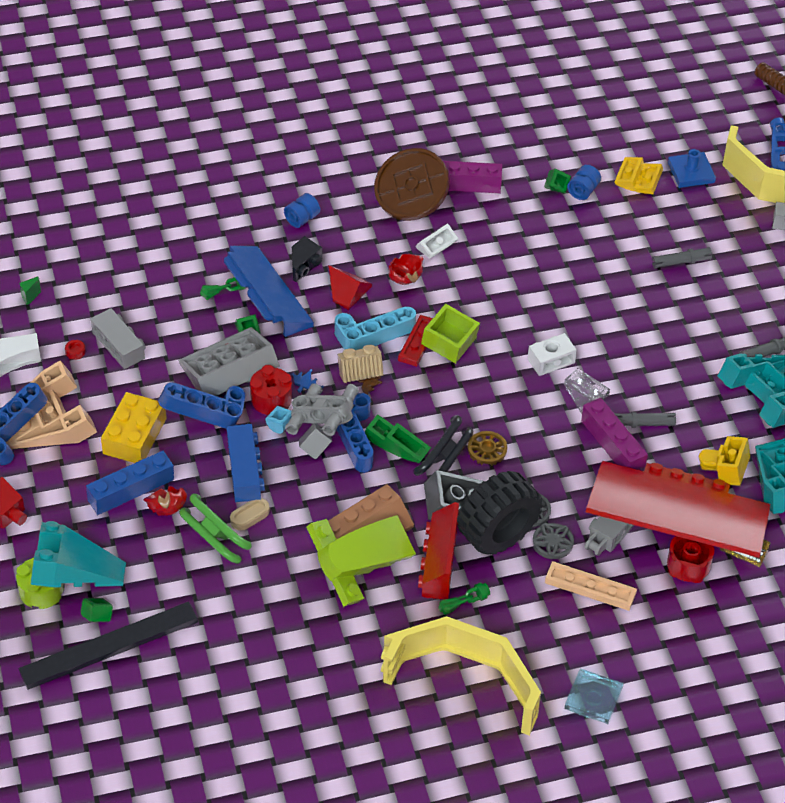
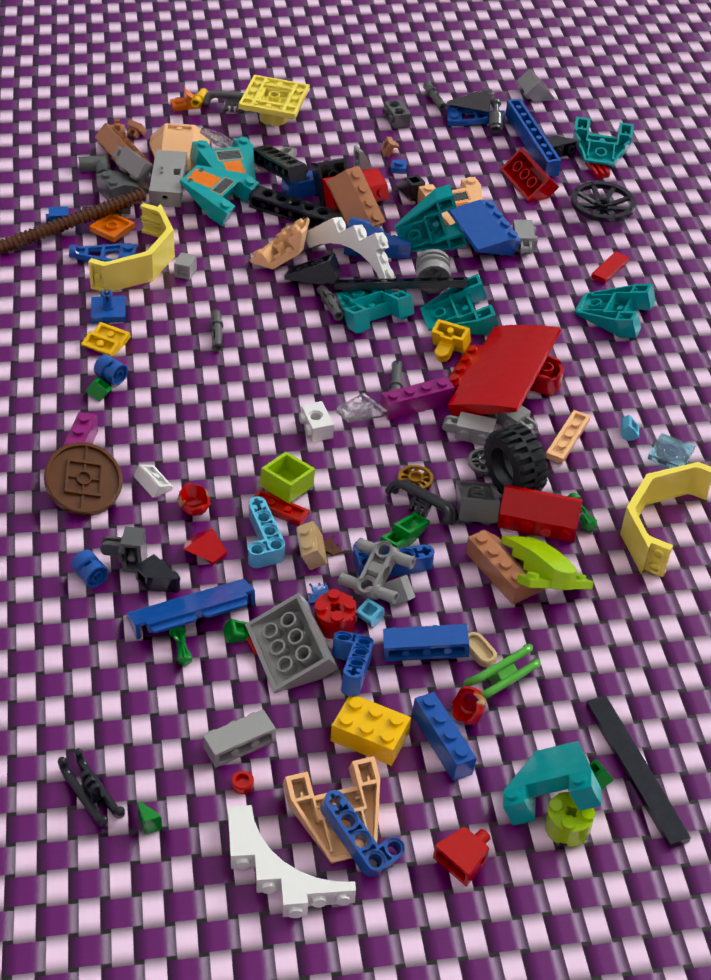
camera: 85 degrees left, 5 degrees down
none -> black piece [58,748,125,828]
none -> dark grey brick [100,526,148,573]
none -> light grey brick [442,412,497,445]
none -> medium azure brick [621,415,639,441]

